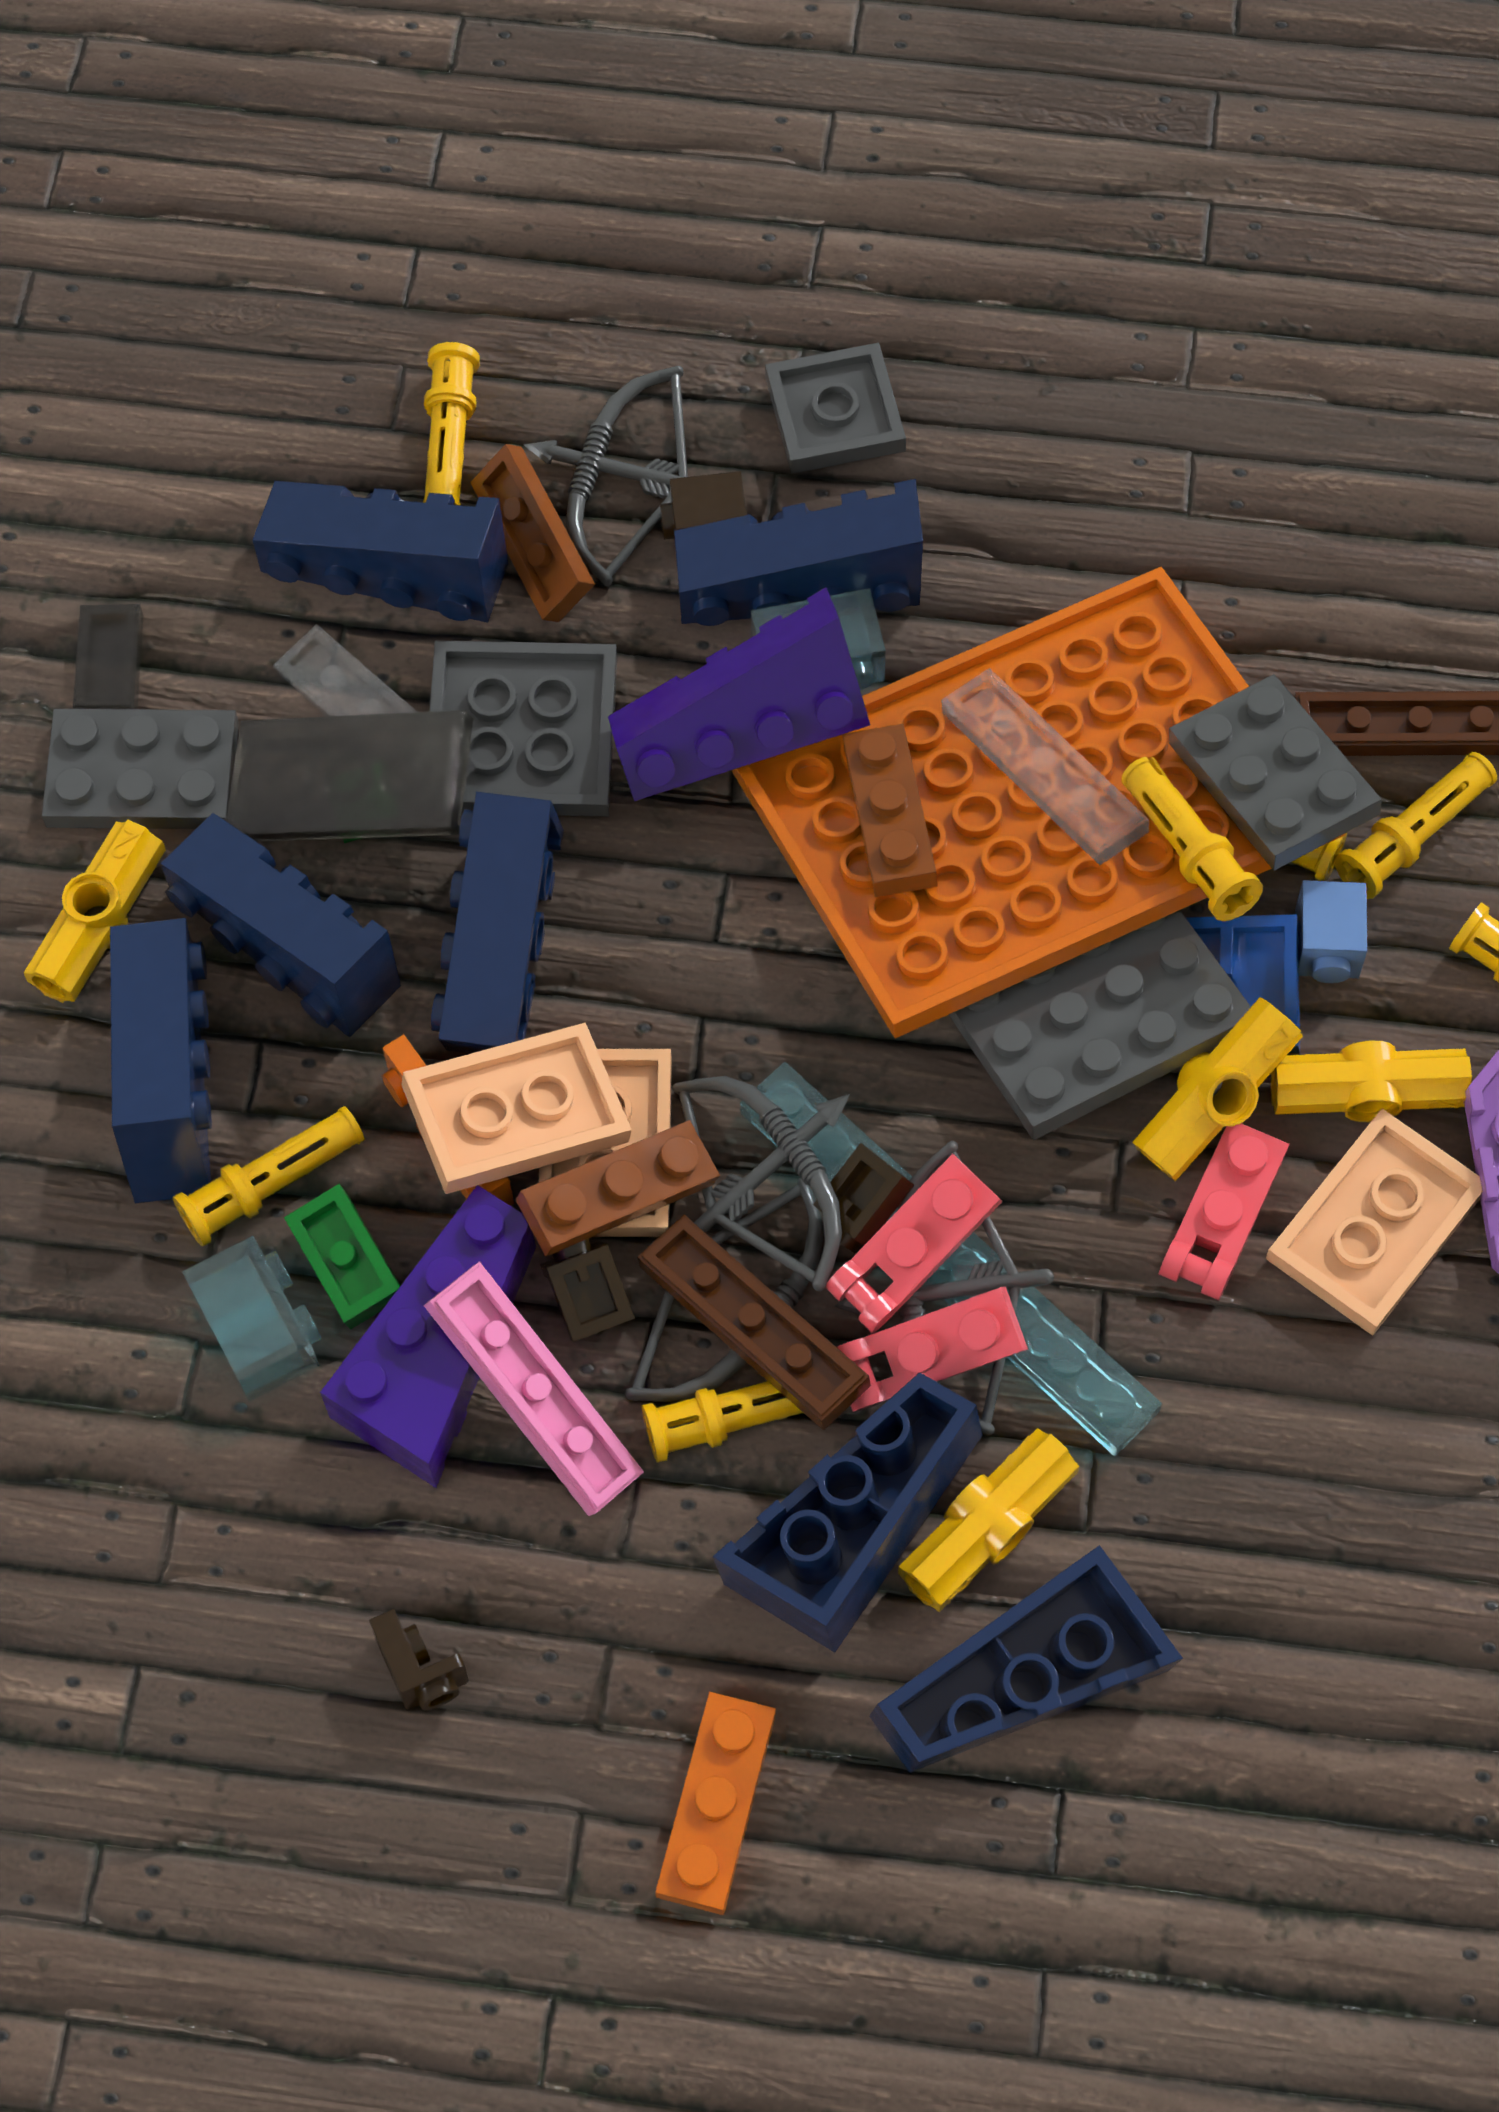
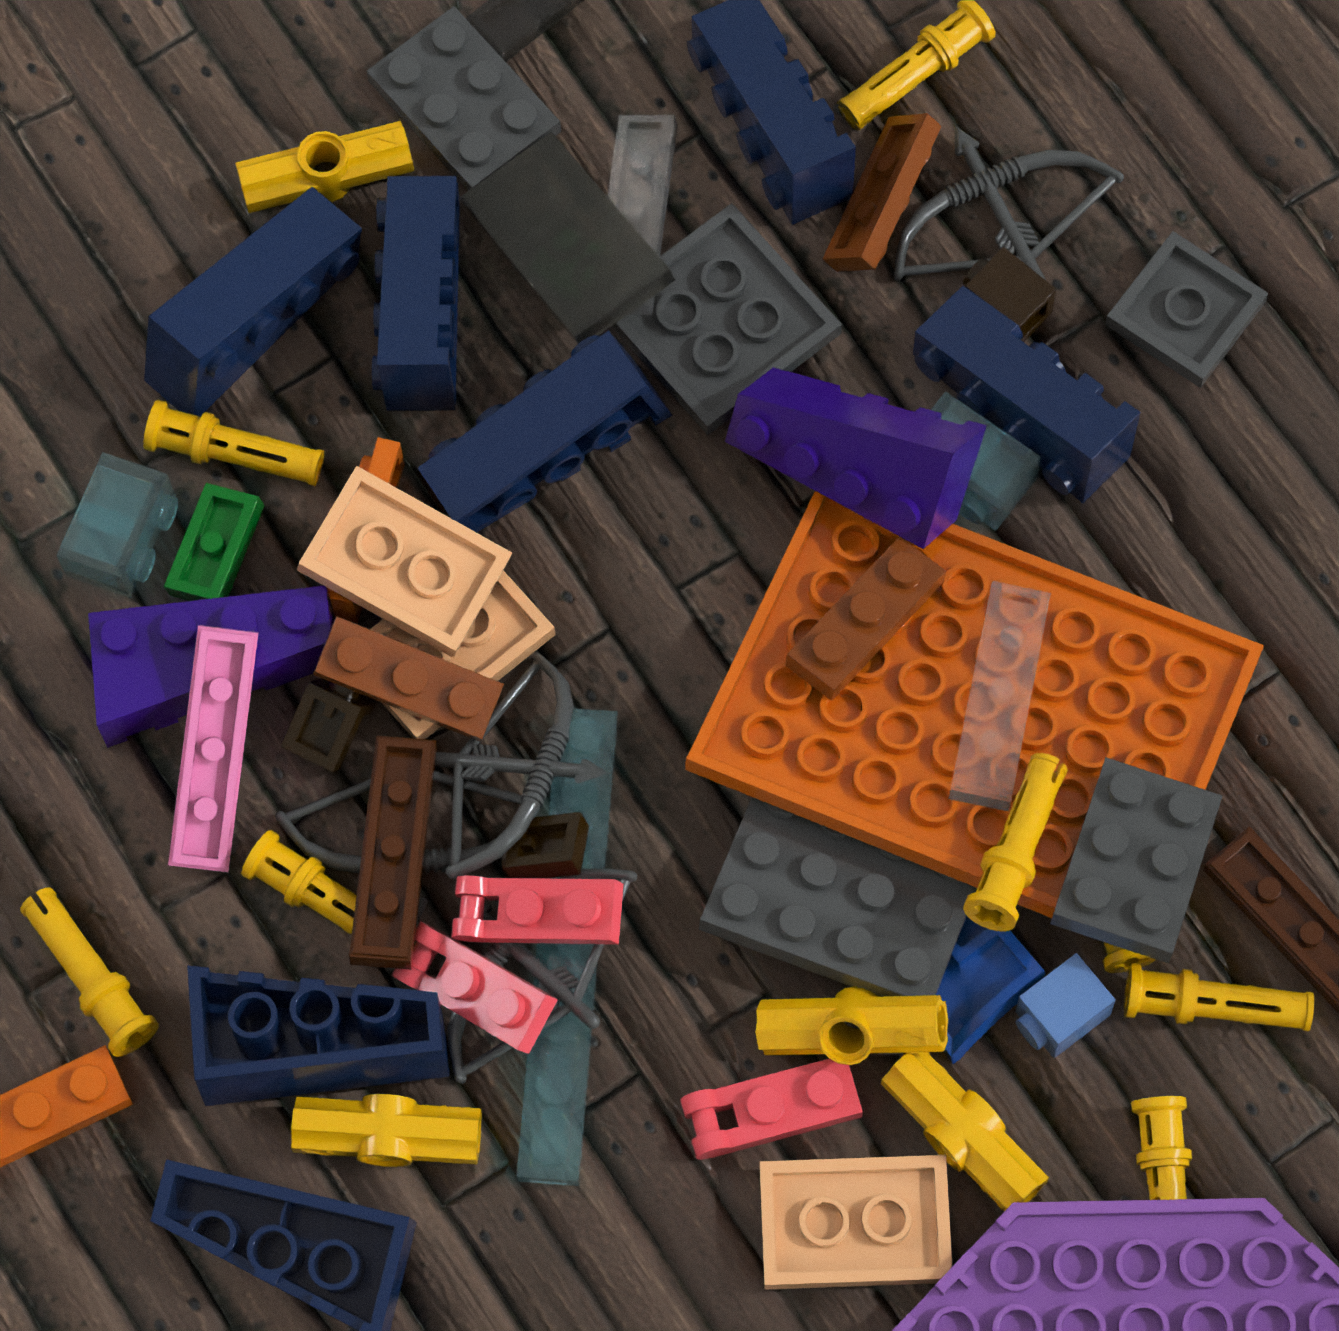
camera: 50 degrees right, 5 degrees up
none -> yellow pin [20,887,159,1057]

